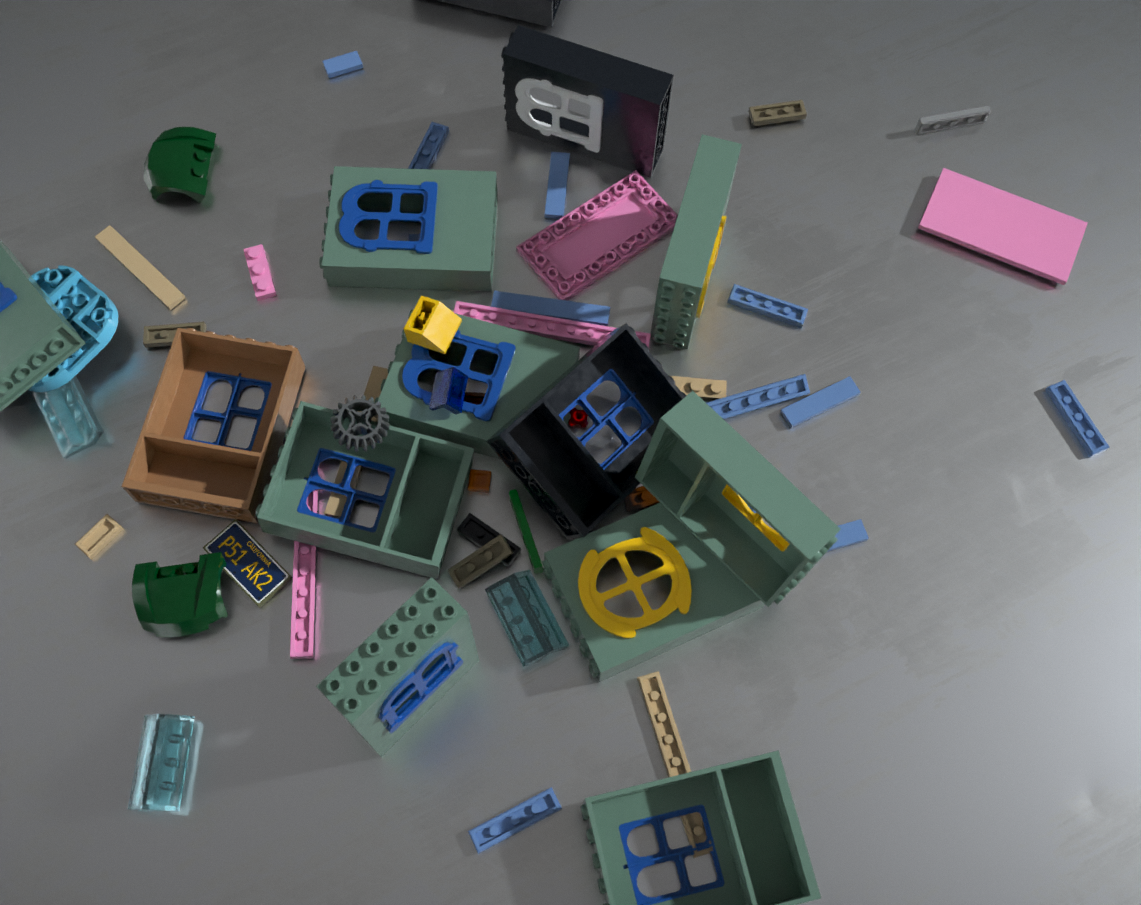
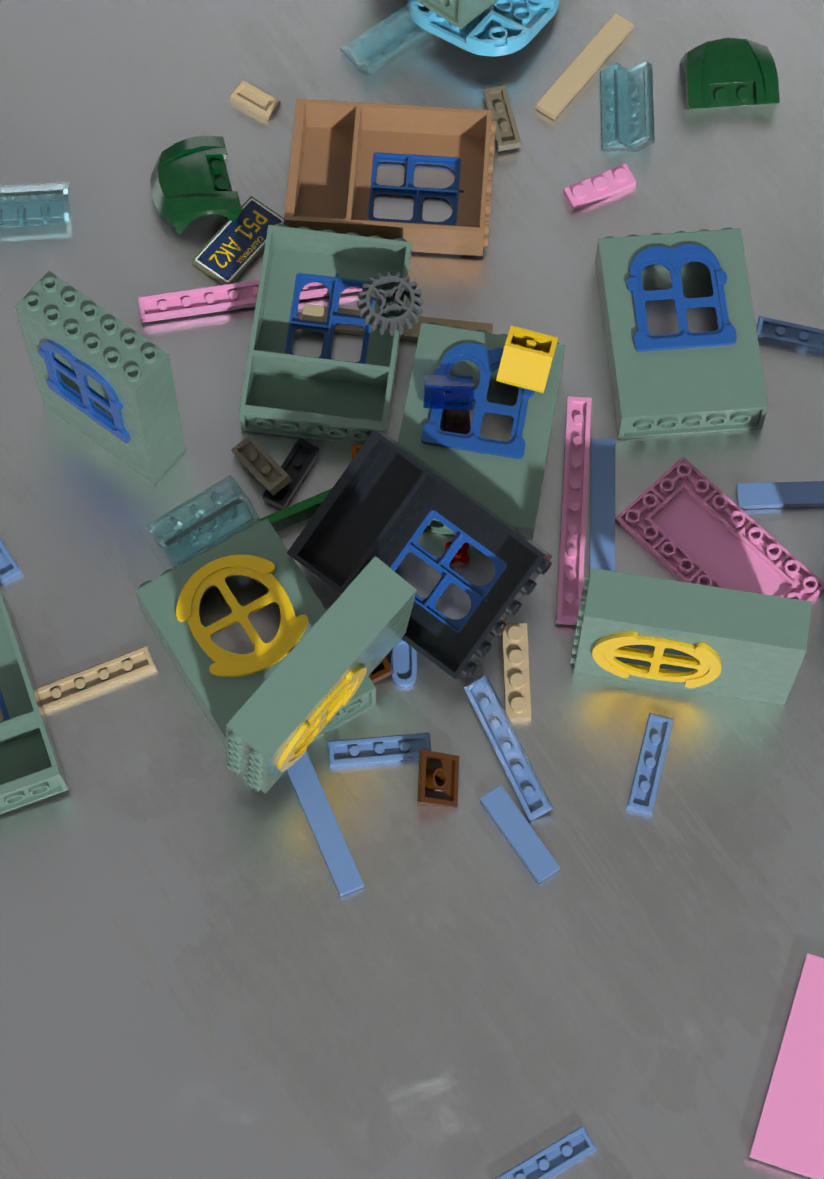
camera: 85 degrees right, 0 degrees up
none -> reddish brown slope [417,750,459,807]
none -> clear light blue slope [600,61,655,152]

